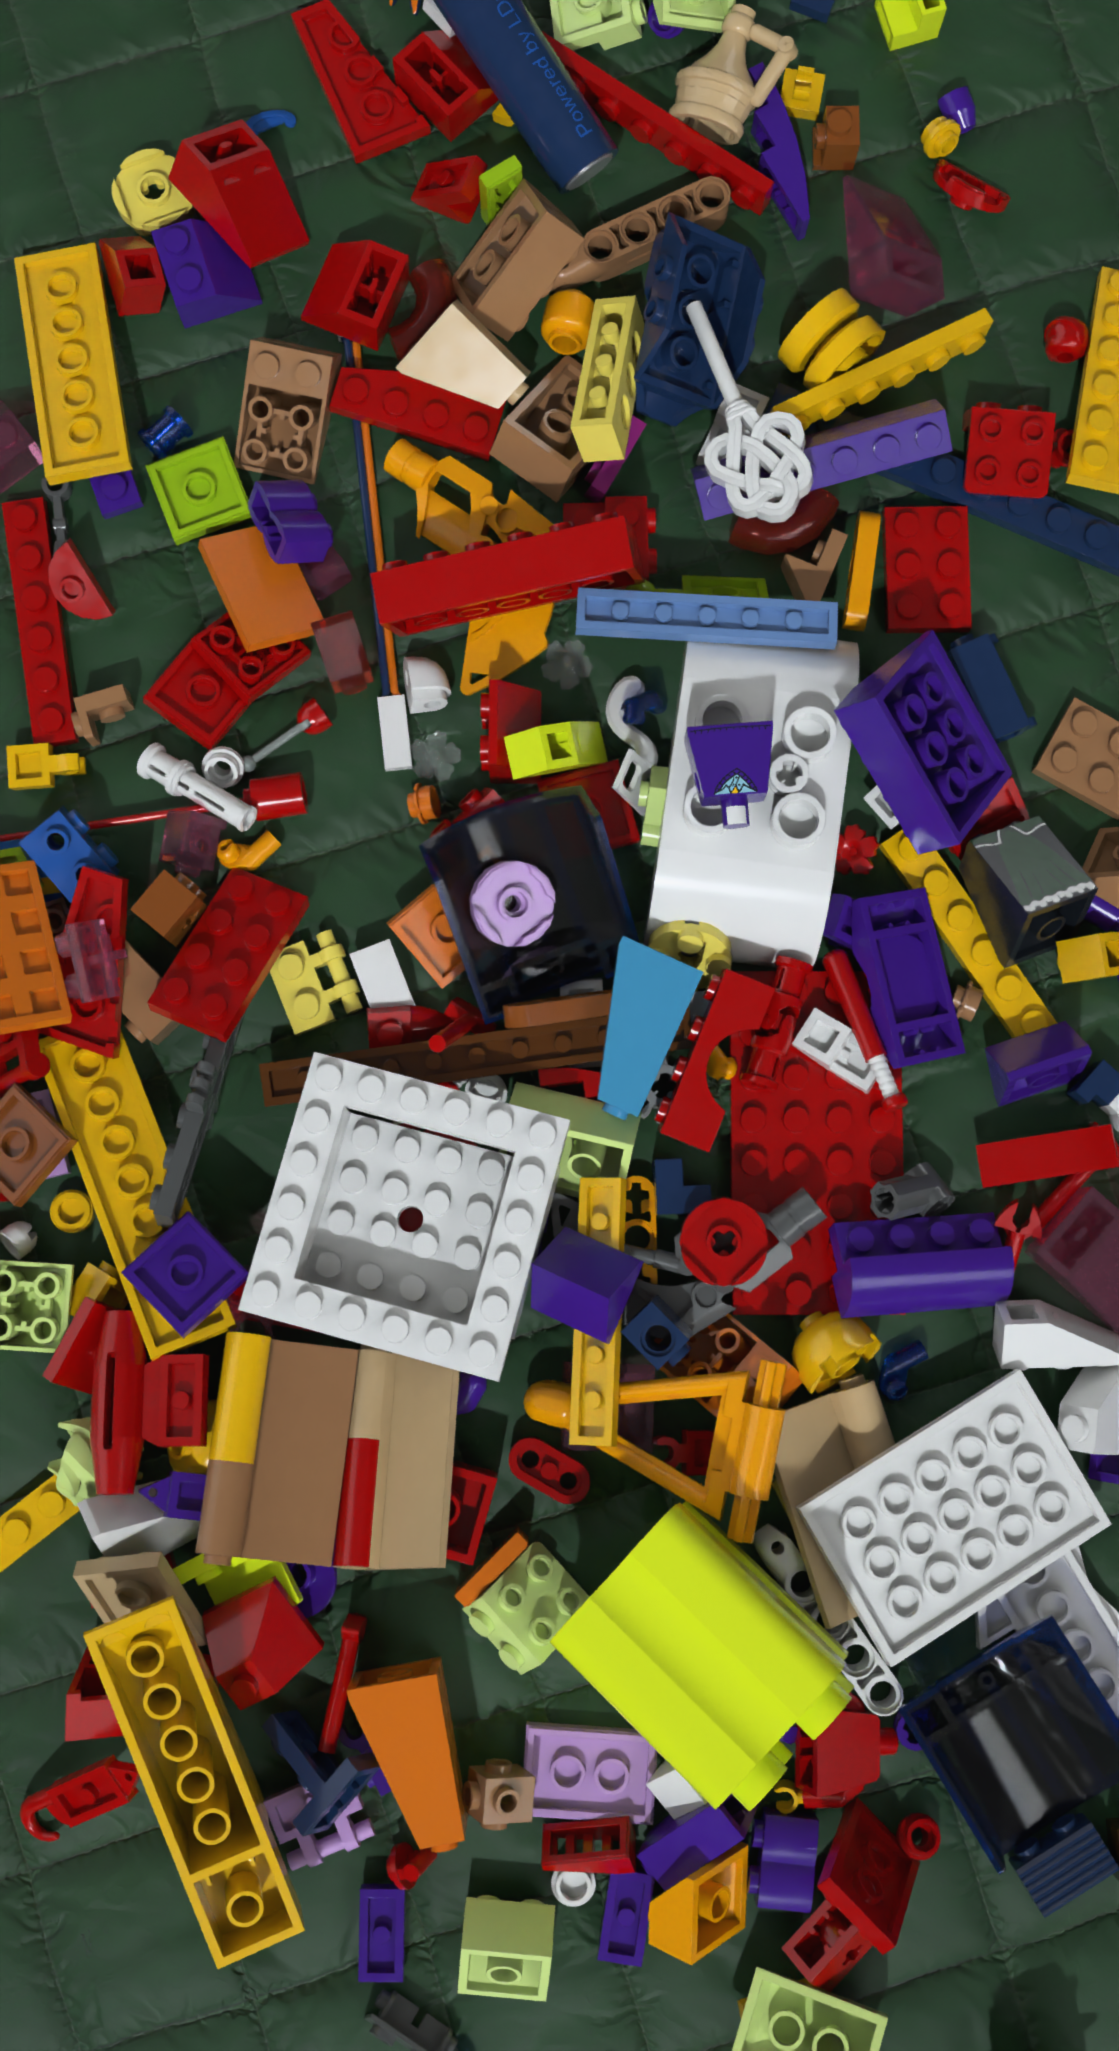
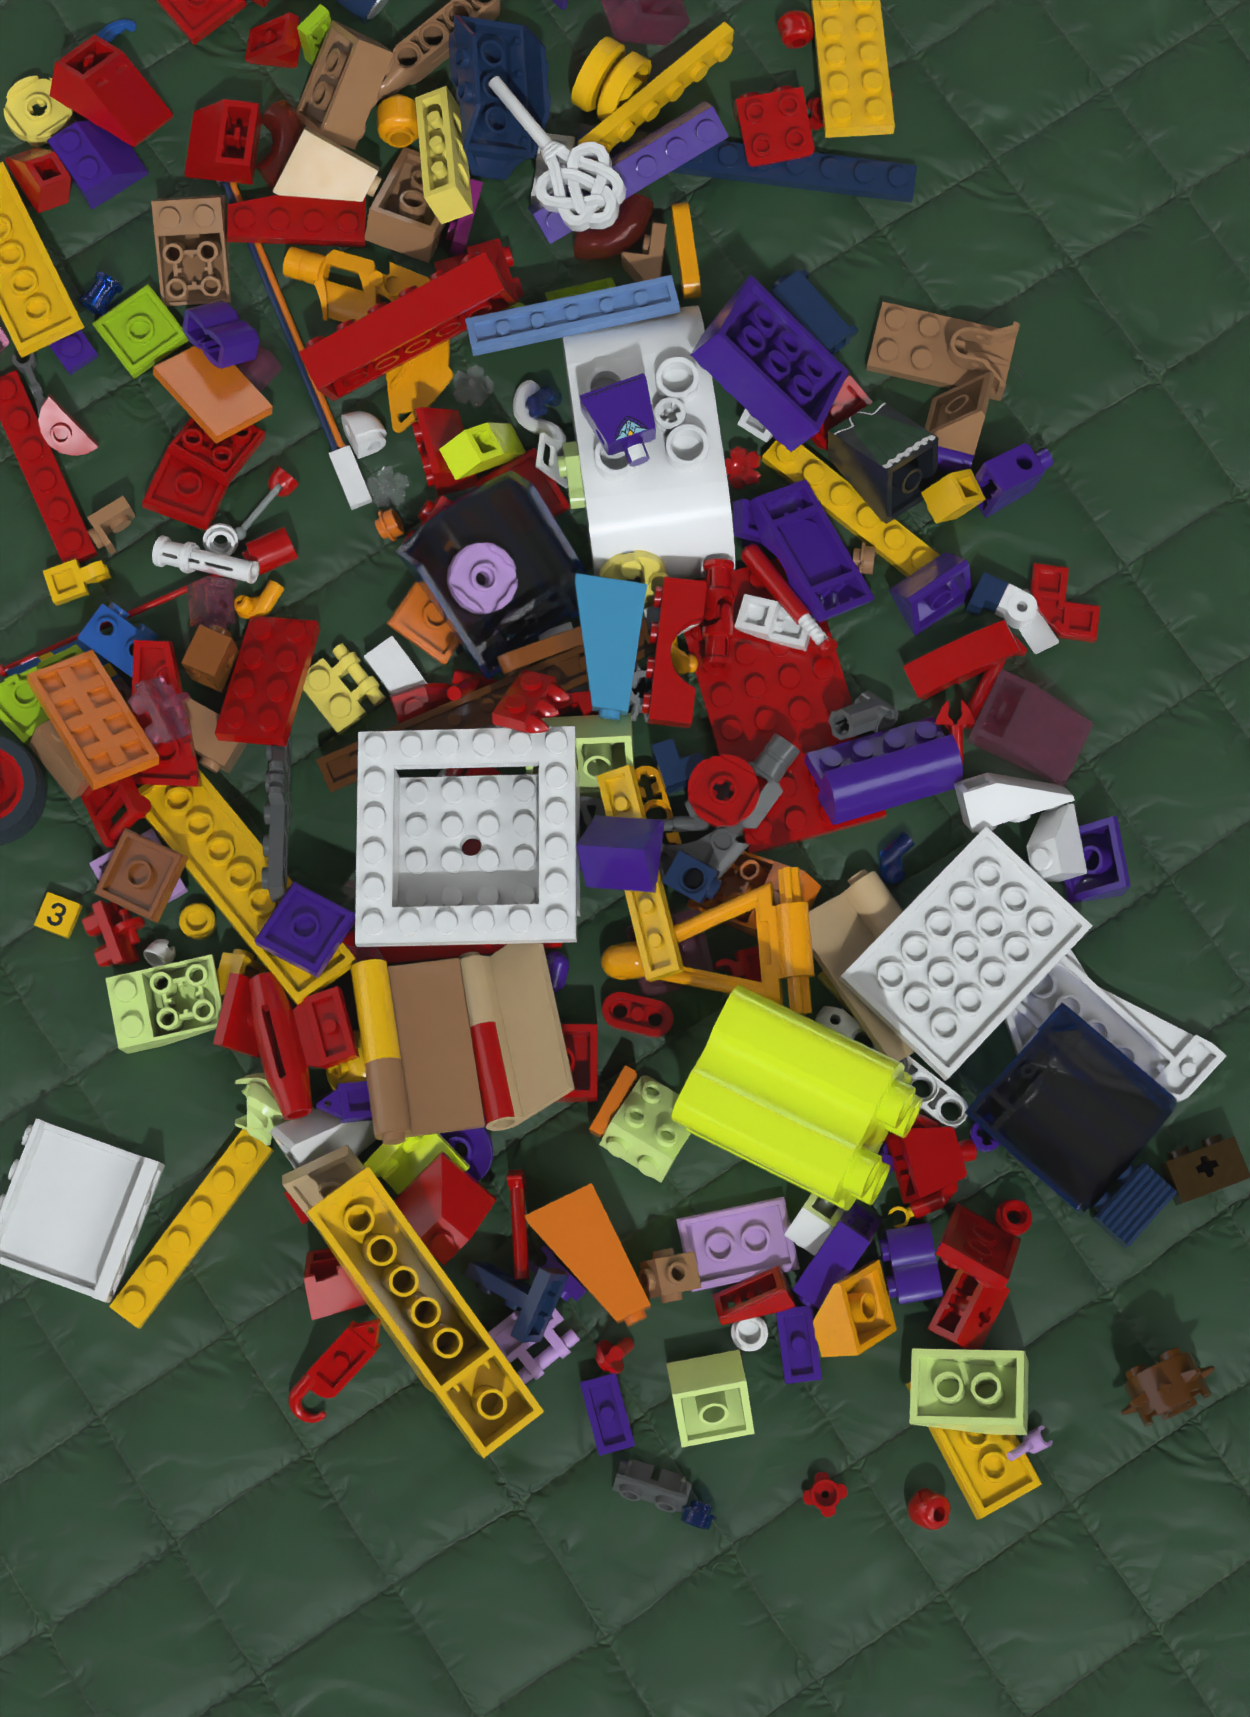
camera: 10 degrees left, 5 degrees down
clear red slope [311,610,374,695] -> none
yellow cylinder [792,1311,881,1394] -> none
red plate [882,506,972,633] -> none
none -> red plate [492,669,570,733]

